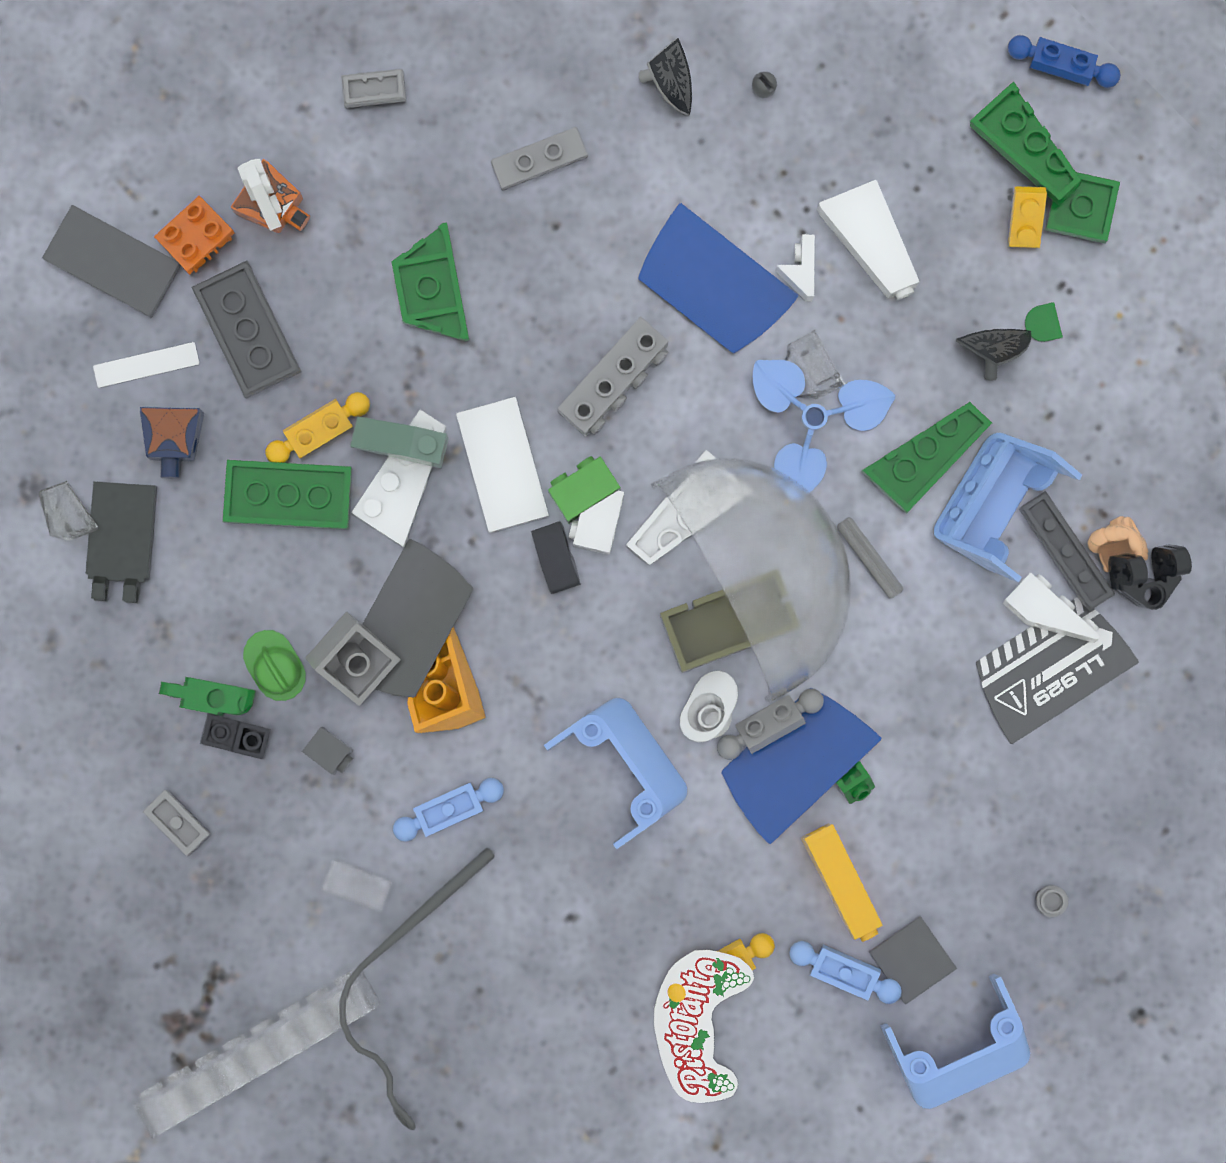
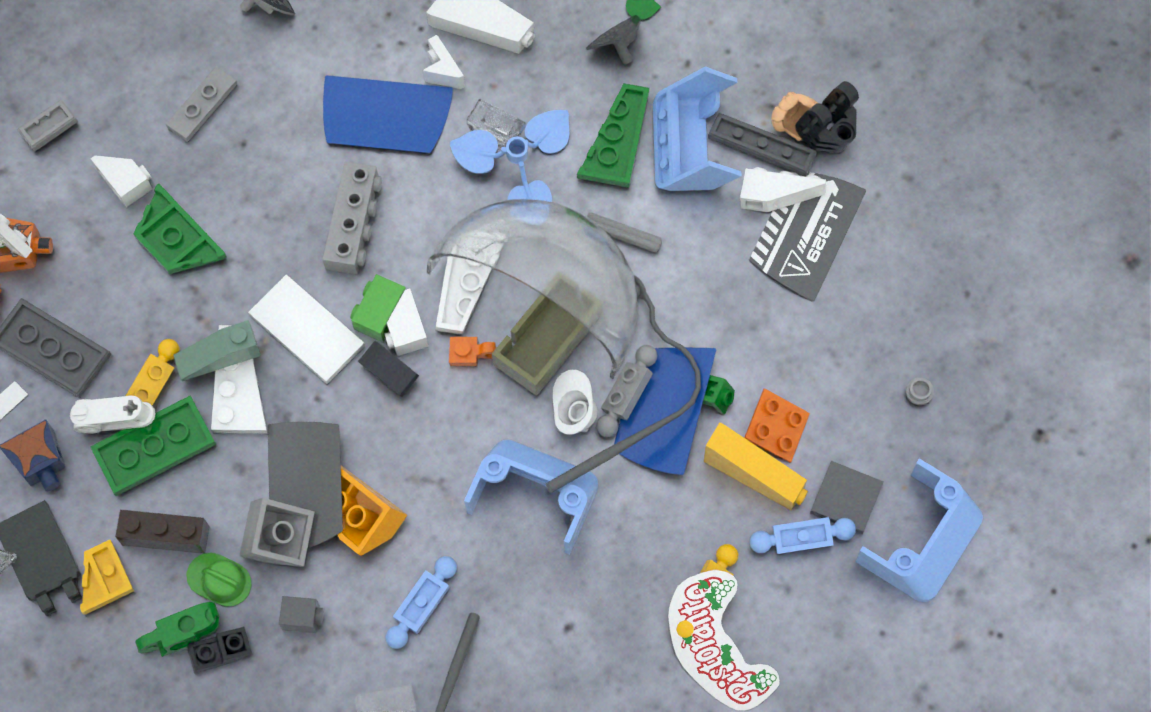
camera: 30 degrees left, 15 degrees down
none -> white piece [70,396,155,434]
none -> yellow wing [80,539,134,615]
none -> white slope [91,156,152,207]
none -> dark brown brick [115,510,210,554]
none -> orange plate [449,337,497,366]
none -> dark grey piece [546,275,701,493]
none -> orange hinge [744,388,810,463]

